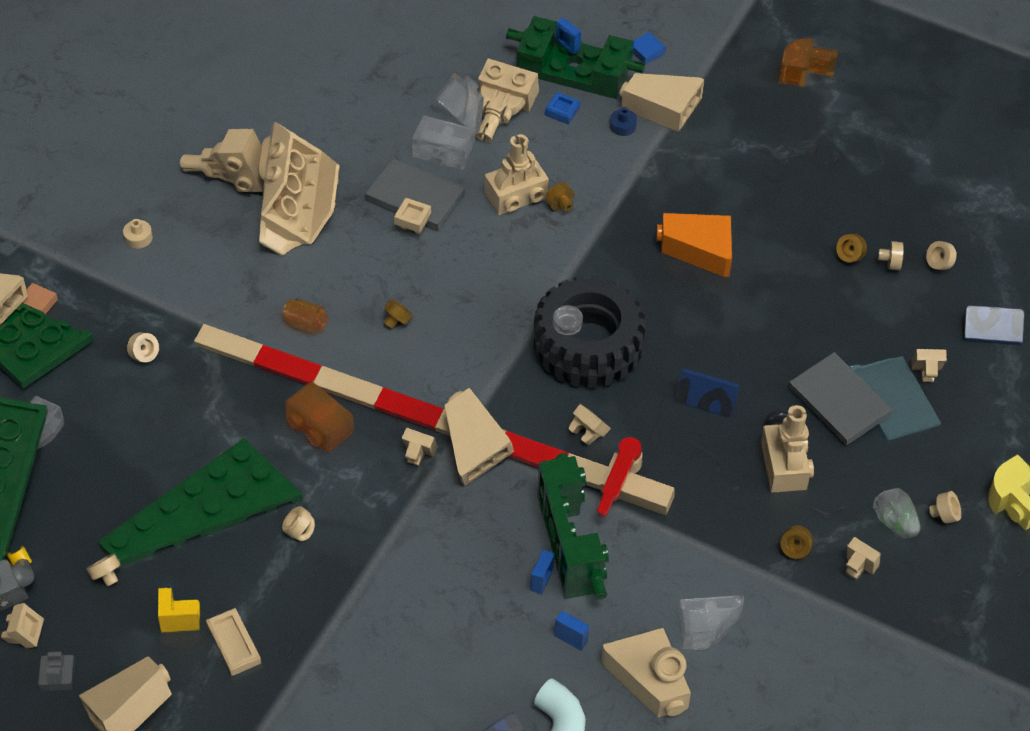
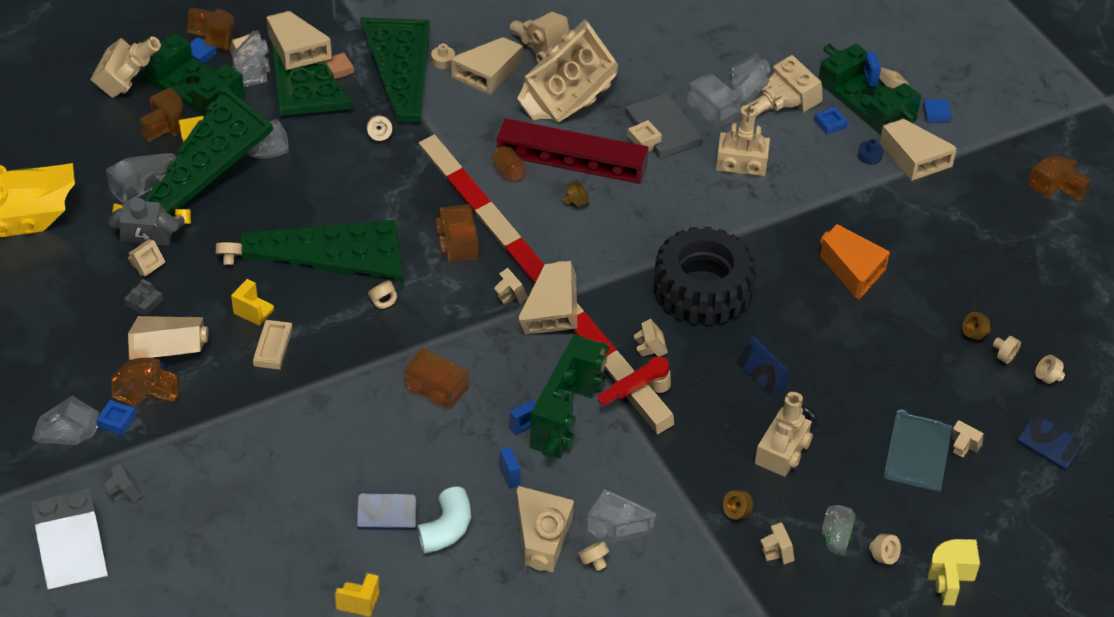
camera: 35 degrees right, 5 degrees down
pearl gold tile [545,182,575,211] -> none
clear tile [553,305,583,335] -> none
dark grey tile [789,352,893,446] -> none
none -> dark green wing [360,17,430,122]
none -> clear orange brick [404,348,469,409]
none -> tan slope [451,37,523,95]
none -> dark red brick [497,118,649,184]
none -> tan tile [578,540,609,571]
none -> tan tile [879,68,909,88]

